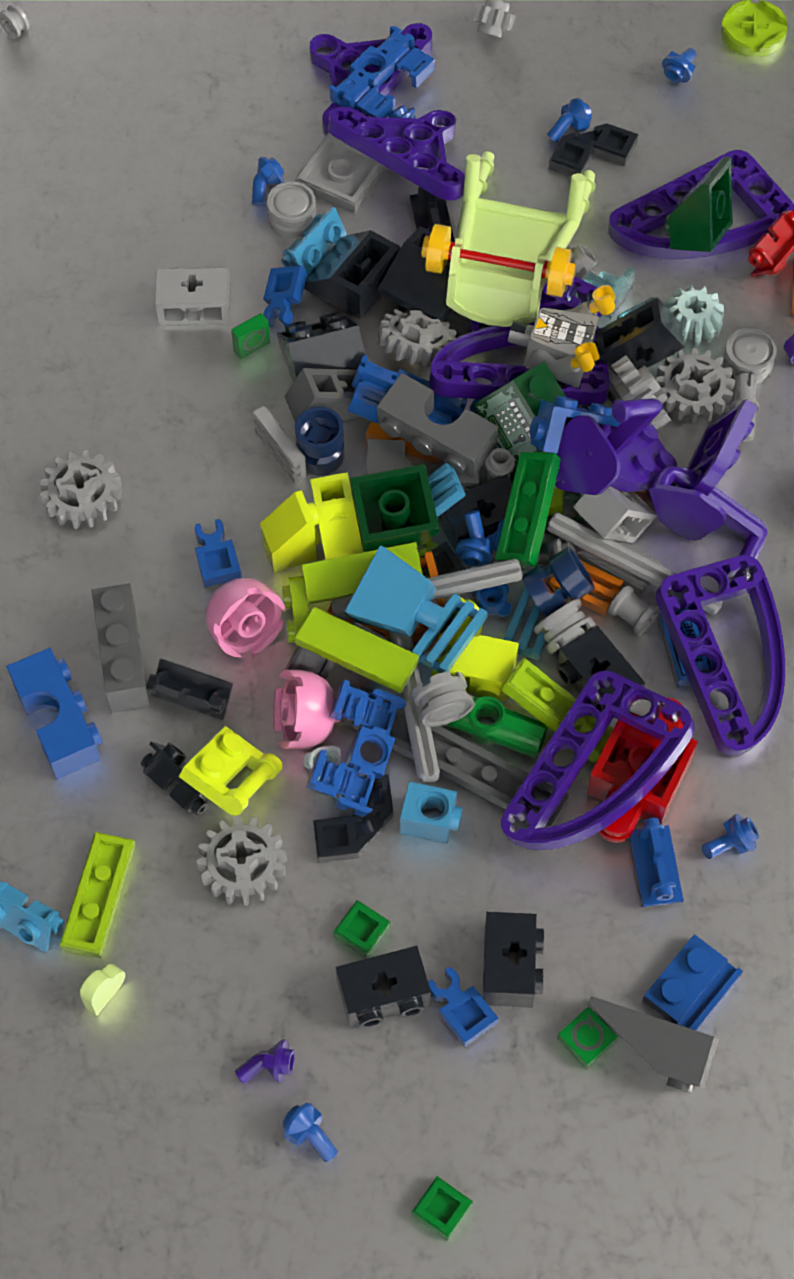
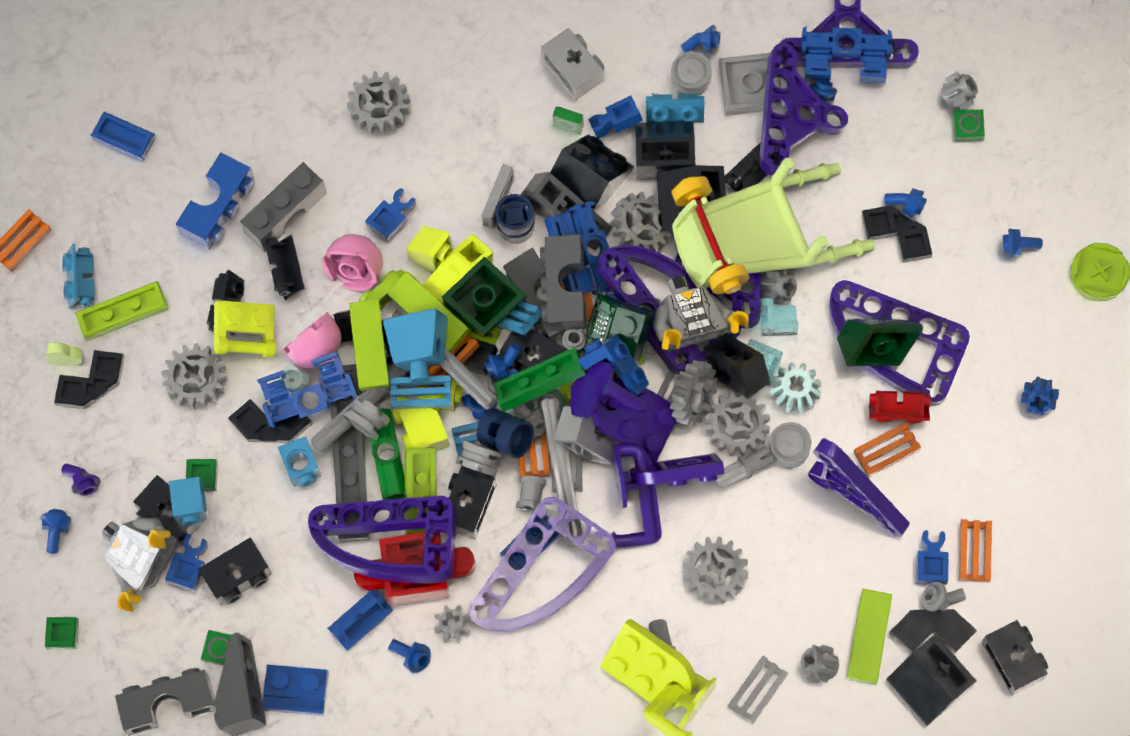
camera: 60 degrees right, 10 degrees up
none -> black tile [54,350,125,409]
none -> torso [102,518,178,612]
none -> dark grey arch [115,668,216,736]
none -> dark azure brick [169,477,208,526]
none -> light grey gear [434,605,471,643]
none -> green tile [953,109,985,141]

